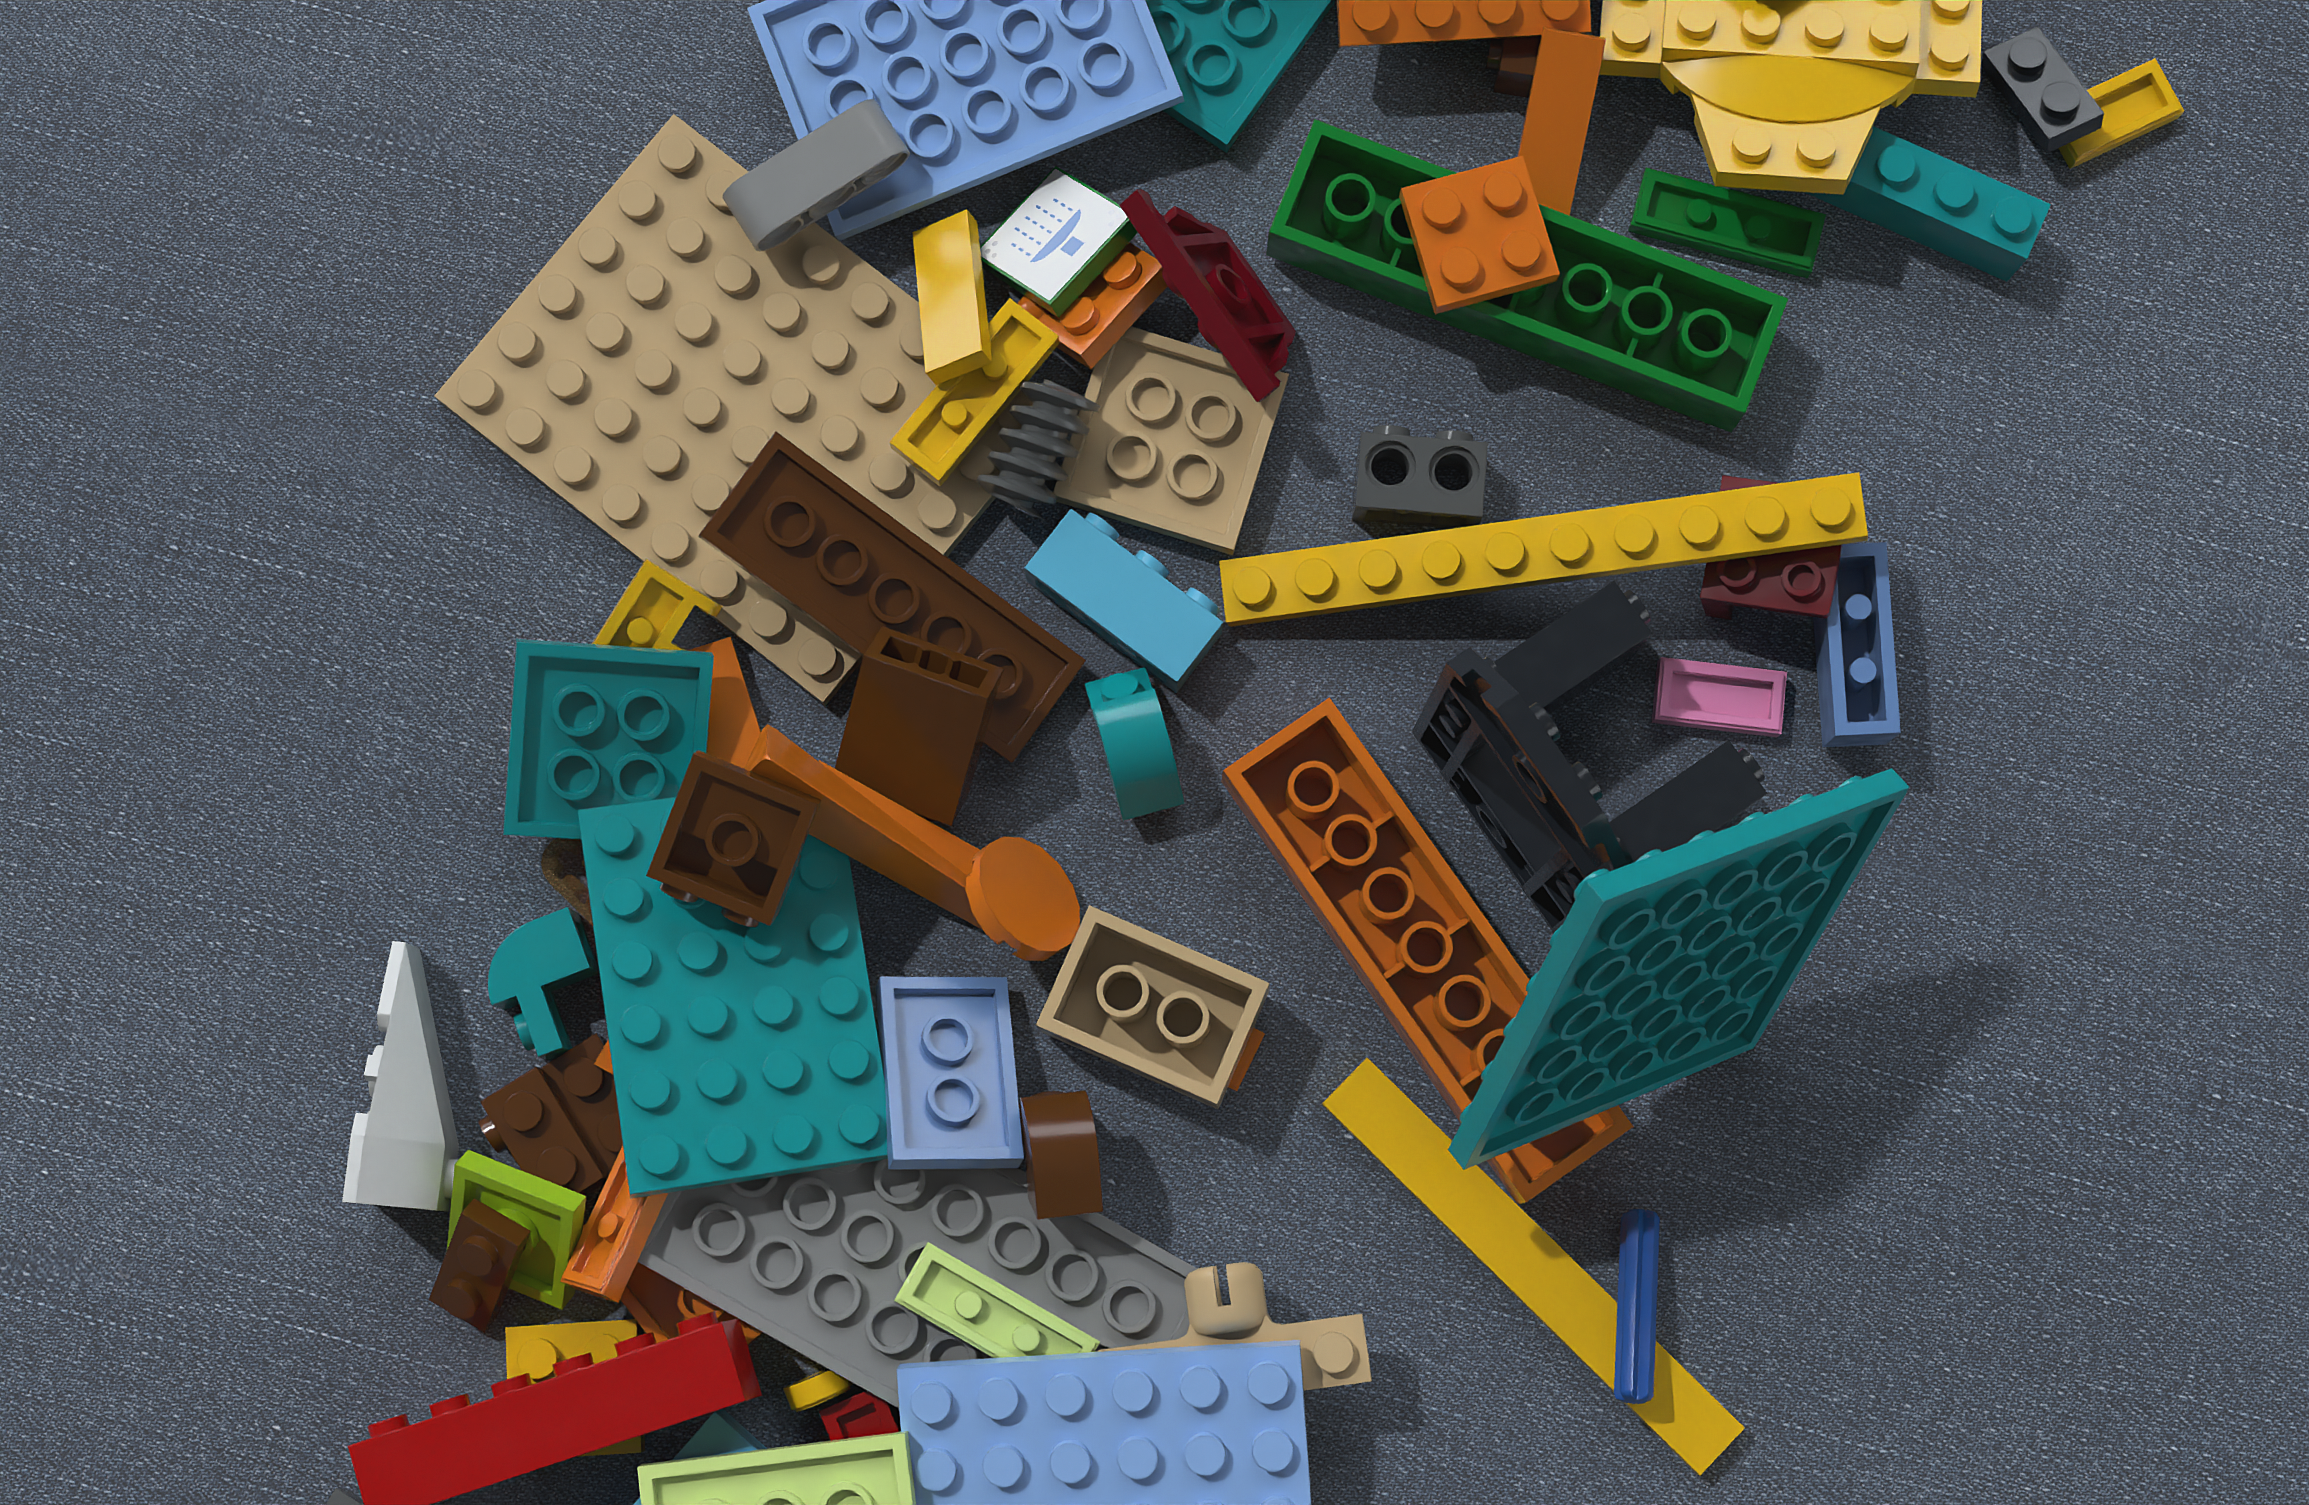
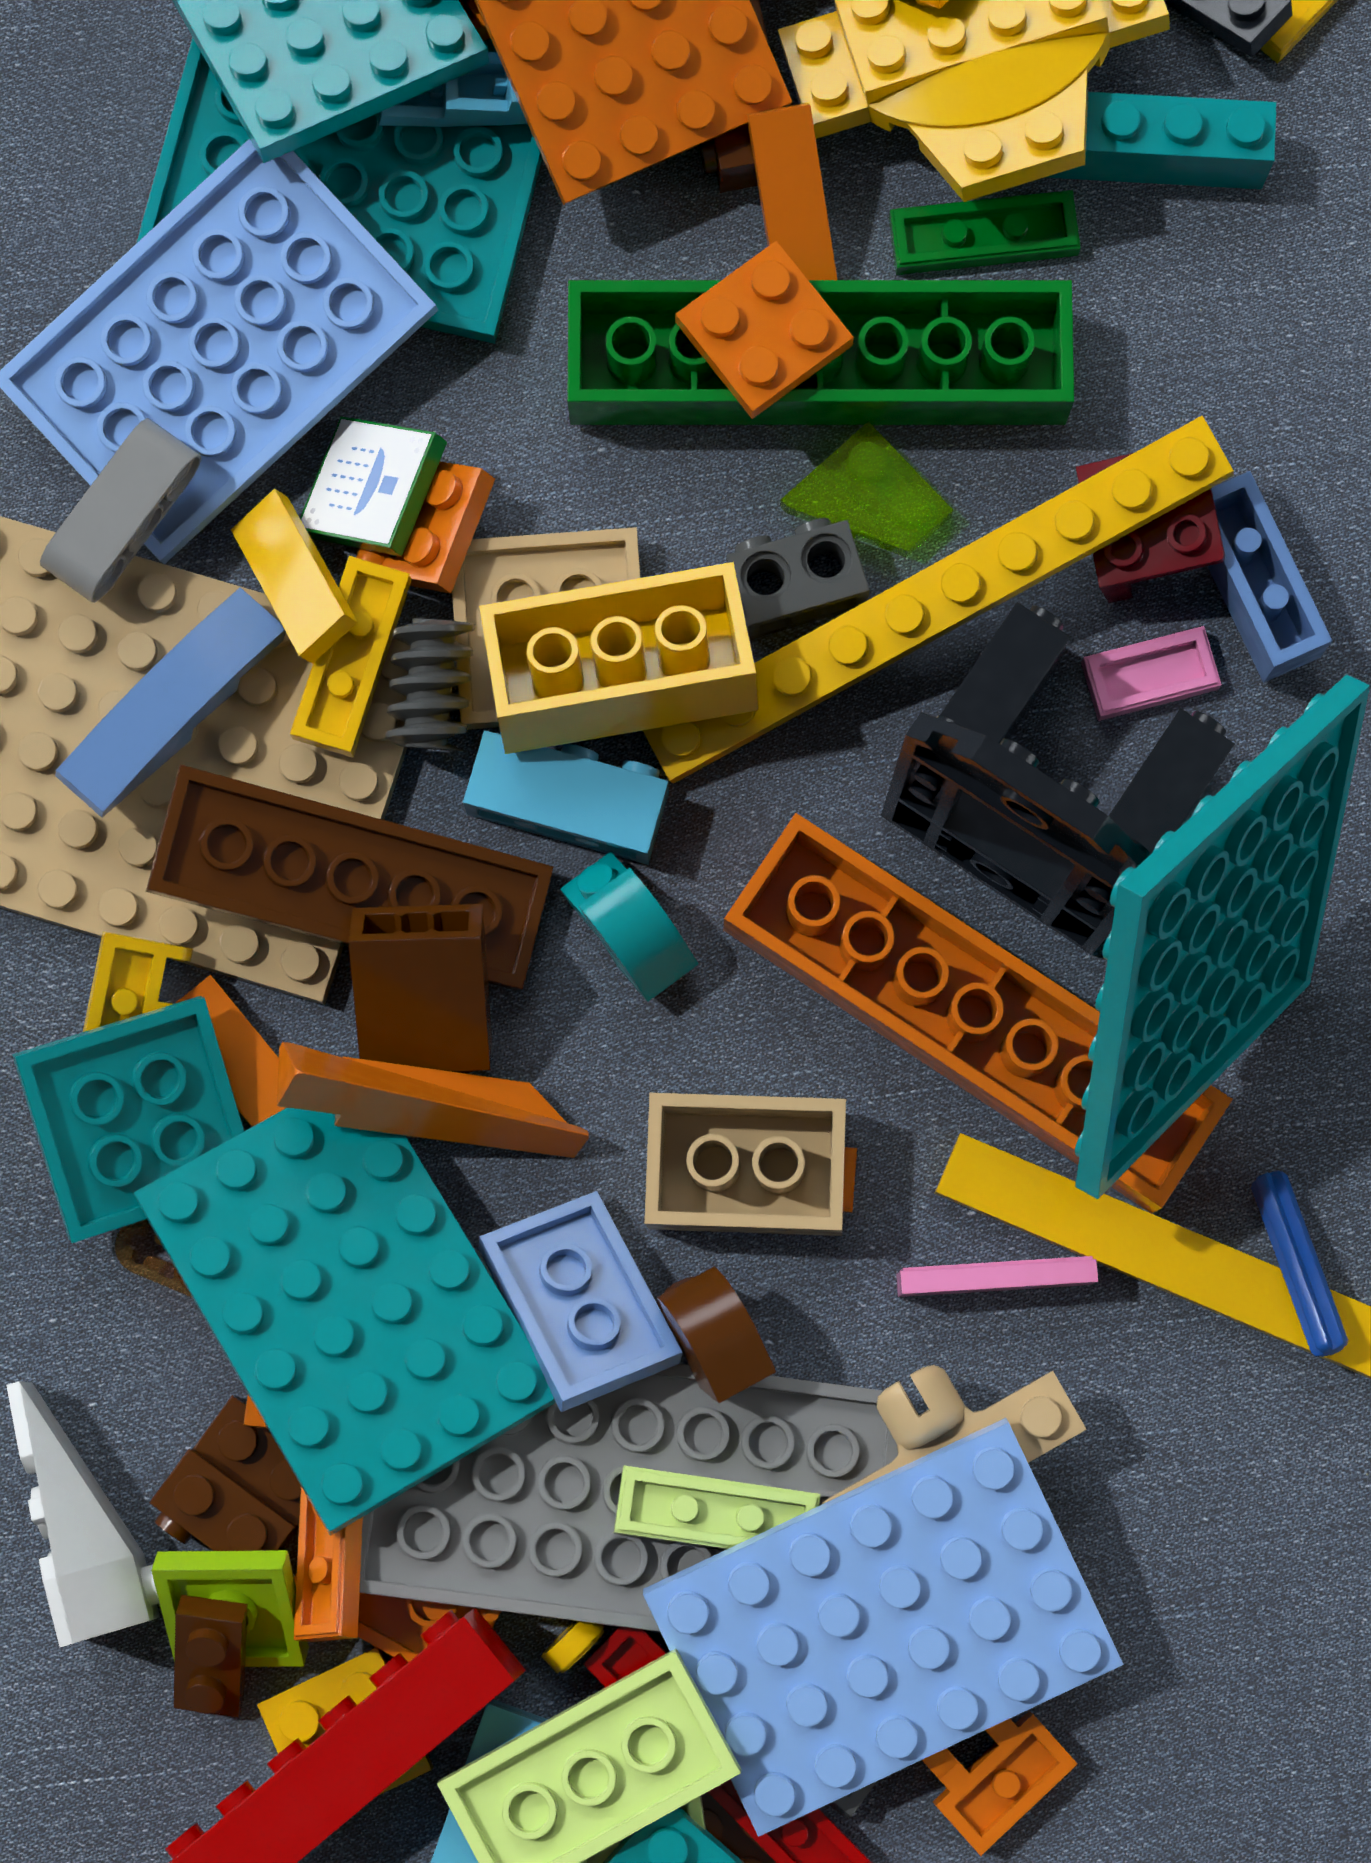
camera: 20 degrees left, 0 degrees up
teal brick [488,907,599,1060] -> none
reddish brown plate [646,750,821,927] -> none
orange tile [965,836,1080,961] -> none
dark red wing [1119,189,1296,402] -> none
none -> medium blue slope [55,587,286,818]
none -> yellow brick [479,562,758,754]
none -> clear neon green wing [780,421,953,557]
none -> bright pink tile [896,1256,1098,1297]

